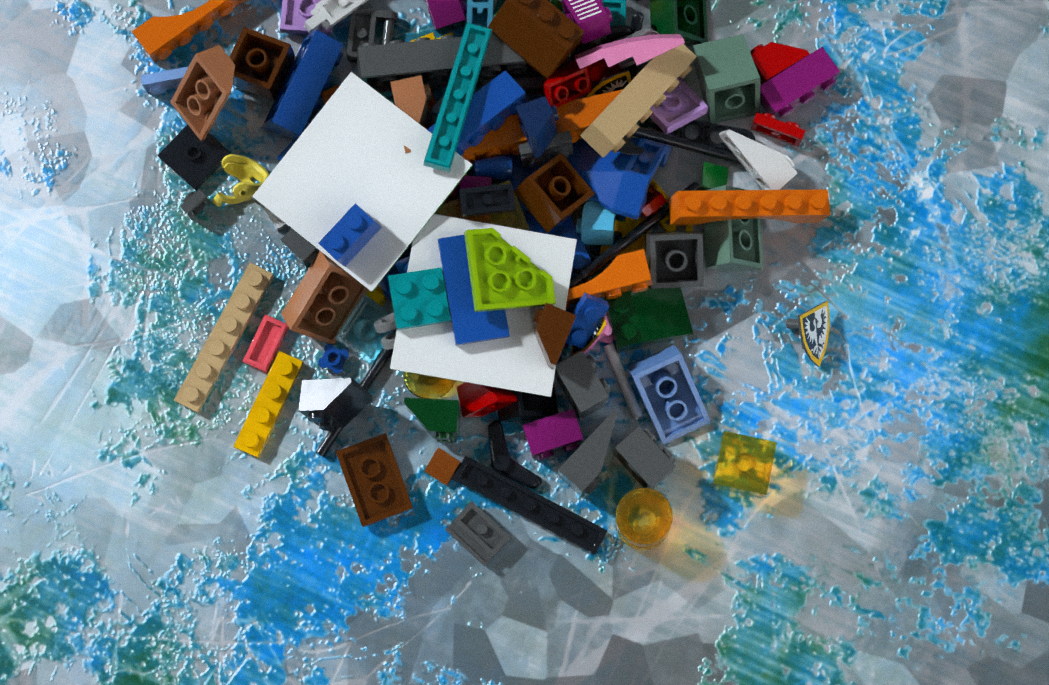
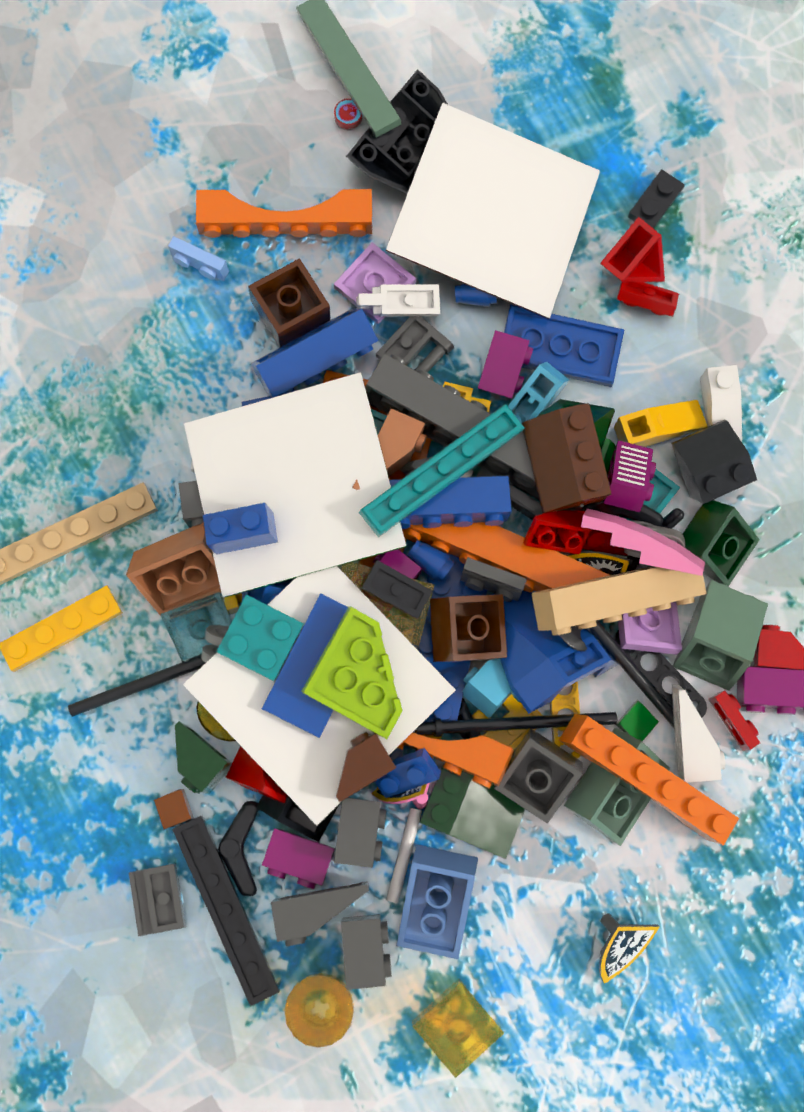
camera: 30 degrees right, 0 degrees up
black plate [158,124,231,191] -> none
nougat slope [170,45,235,141] -> none
dark grey plate [180,189,211,220] -> none
light yellow helmet [212,154,269,207] -> none
coral tile [242,314,289,373] -> none
black slope [299,378,372,431] -> none
blue plate [318,344,349,374] -> none
reddish brown plate [336,433,414,528] -> none
dark blue slope [515,96,559,158] -> none
red plate [641,187,667,217] -> none

